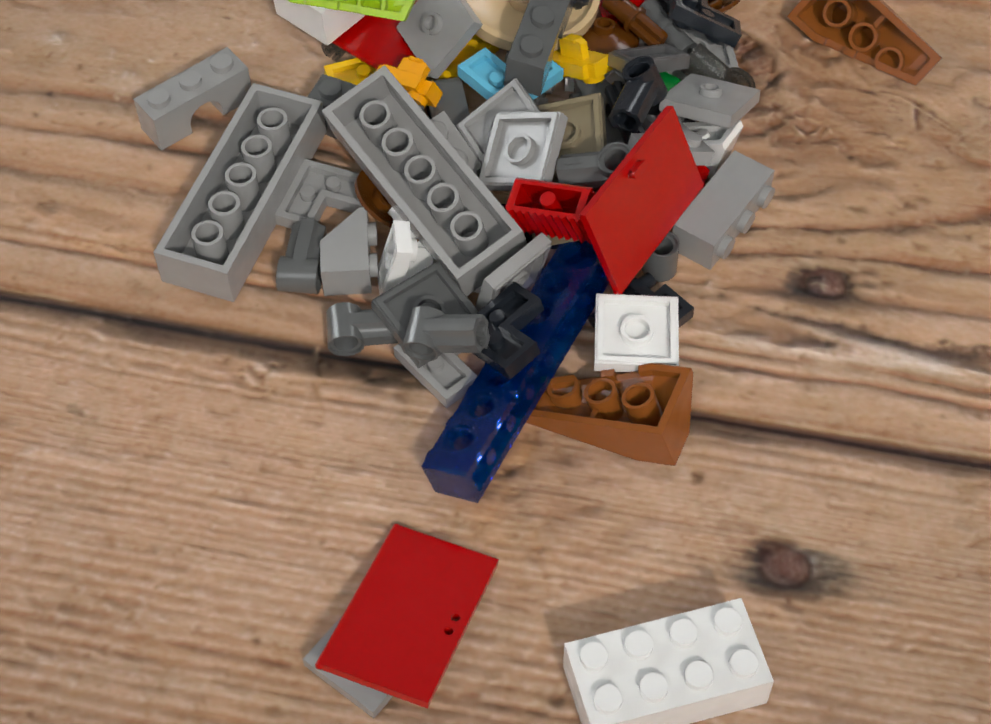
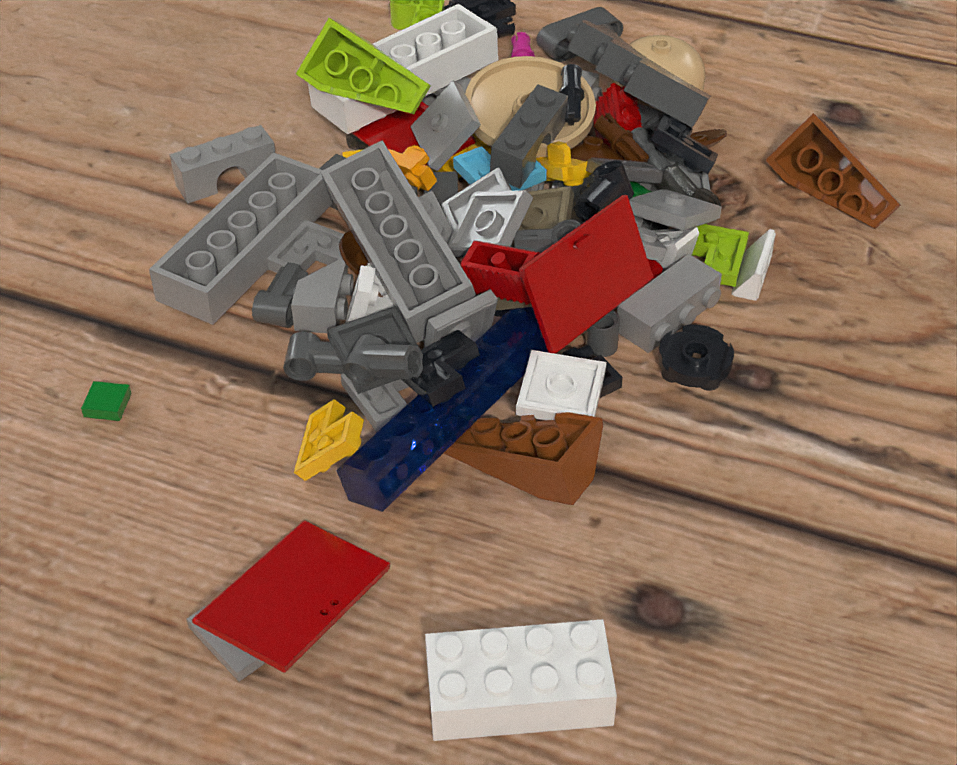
camera: 10 degrees right, 10 degrees down
none -> green tile [81,381,132,421]
none -> yellow plate [294,399,364,481]
none -> black plate [658,325,734,391]
none -> lime plate [692,224,749,287]
none -> white slope [731,229,776,301]

